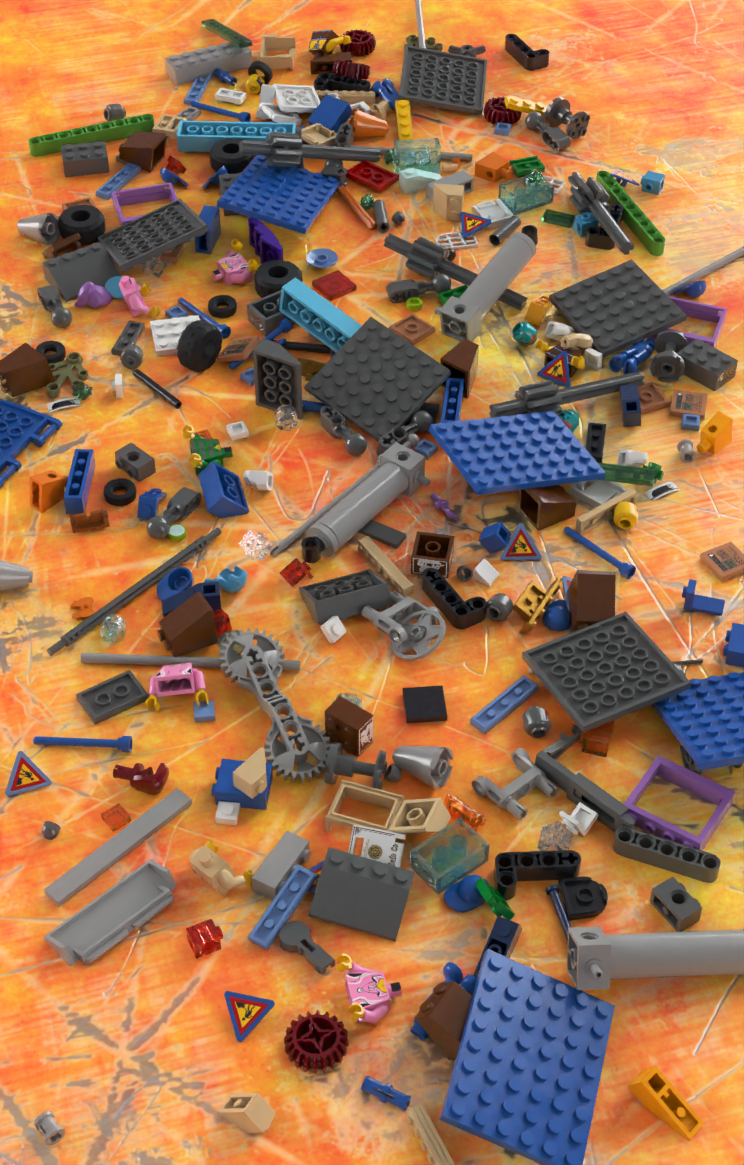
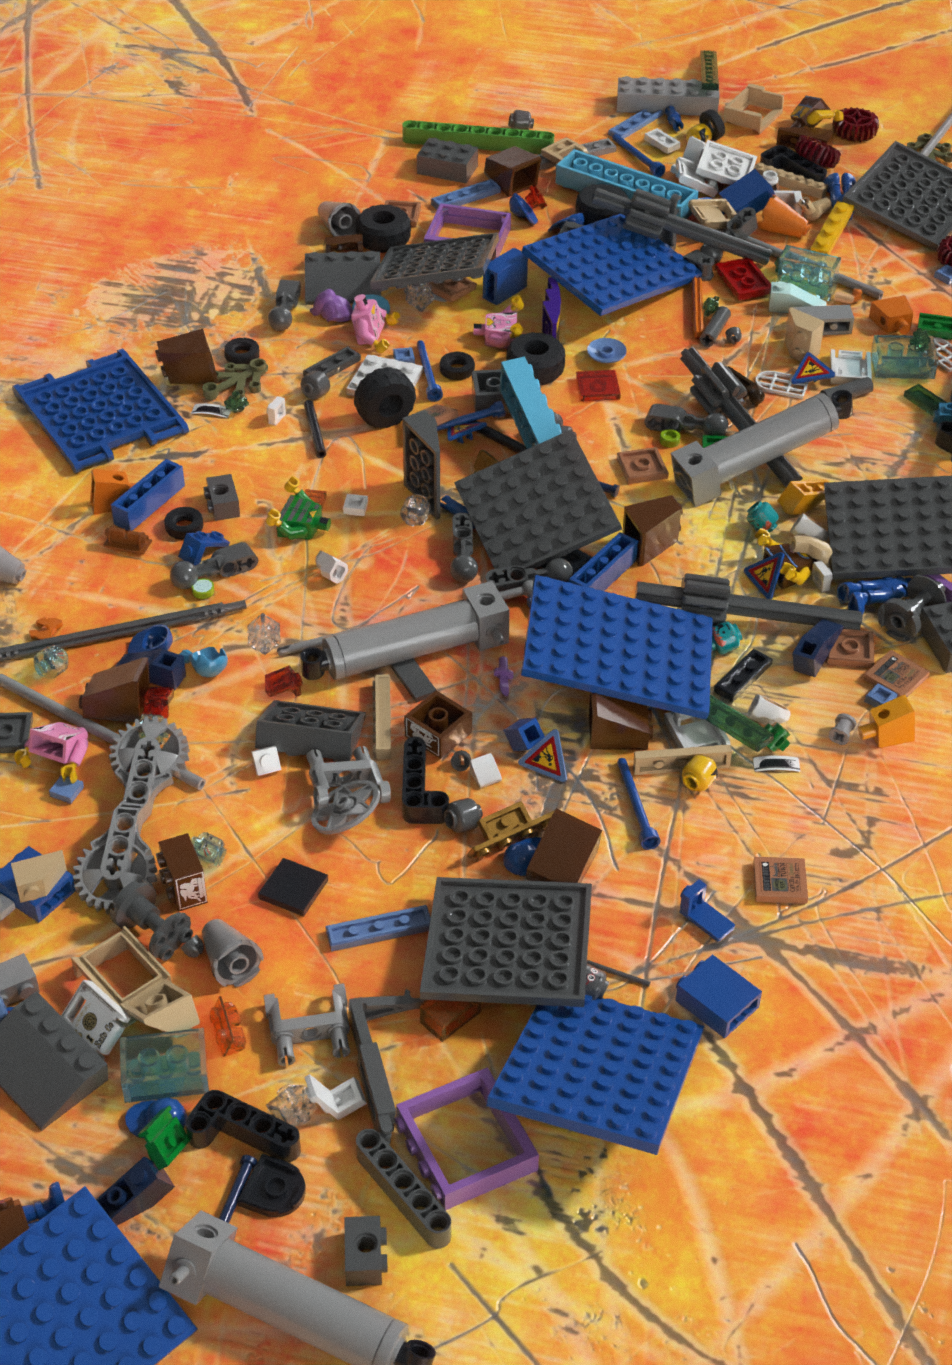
camera: 30 degrees right, 0 degrees up
blue slope [198,461,250,518] -> none
dark grey head [523,706,551,738] -> none

